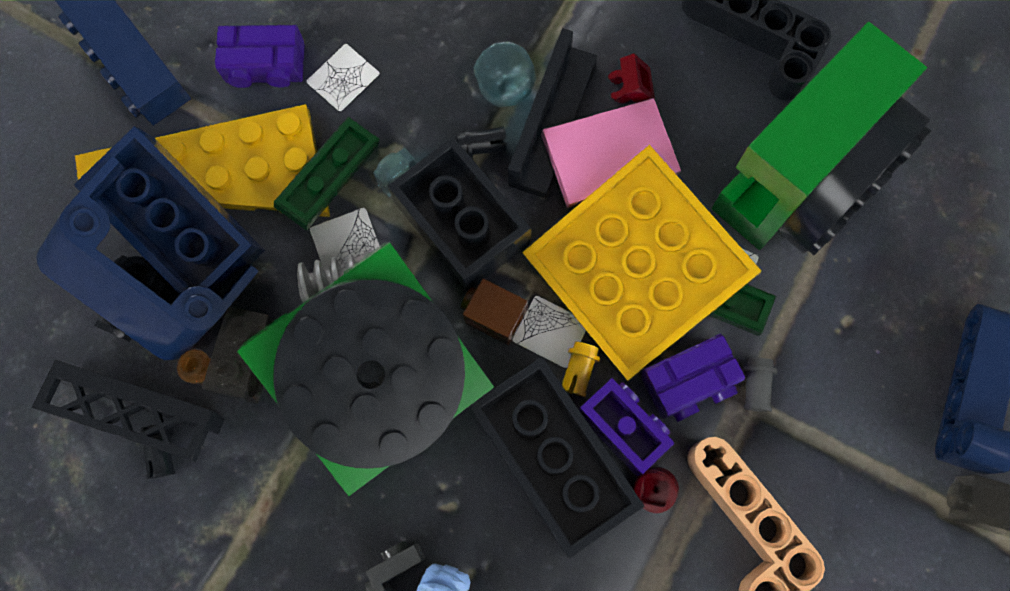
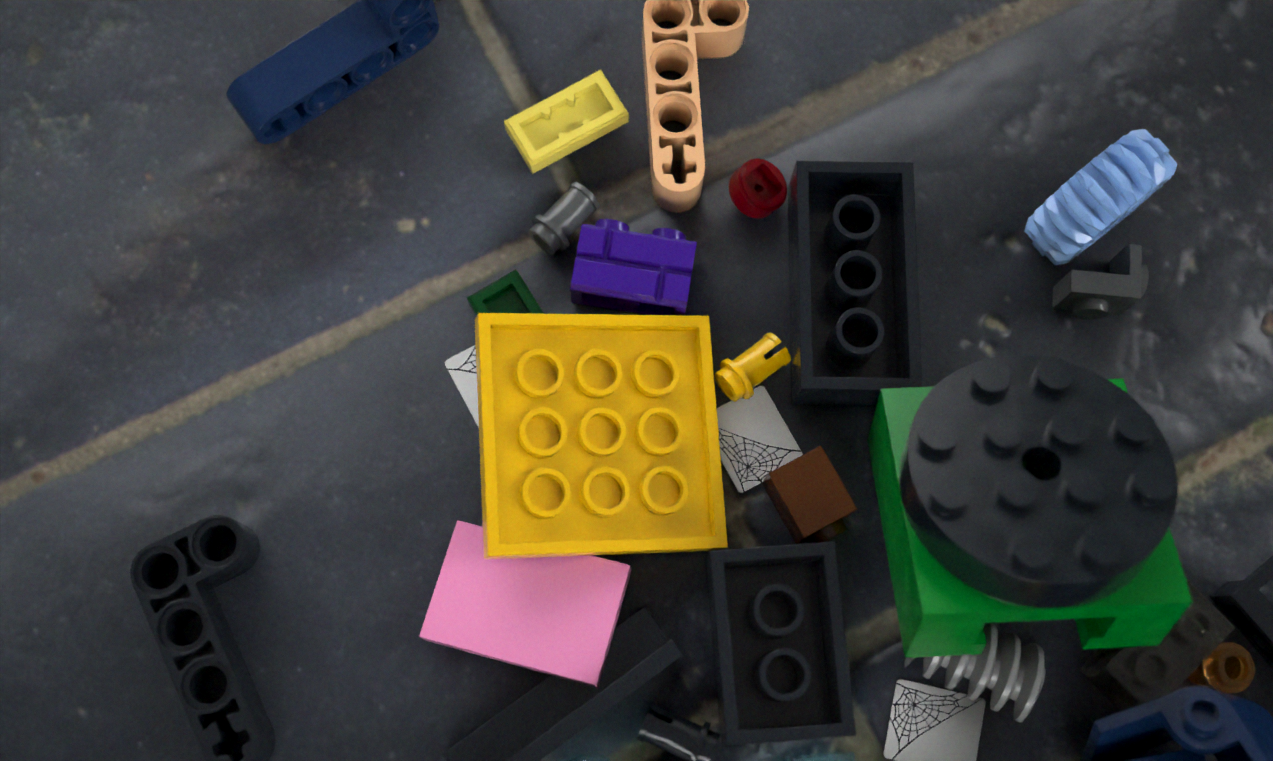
camera: 155 degrees left, 0 degrees up
dark purple brick [579,378,675,477] -> none
dark red tile [608,53,655,104] -> none
green piece [711,21,931,256] -> none
none -> light yellow plate [504,70,629,174]

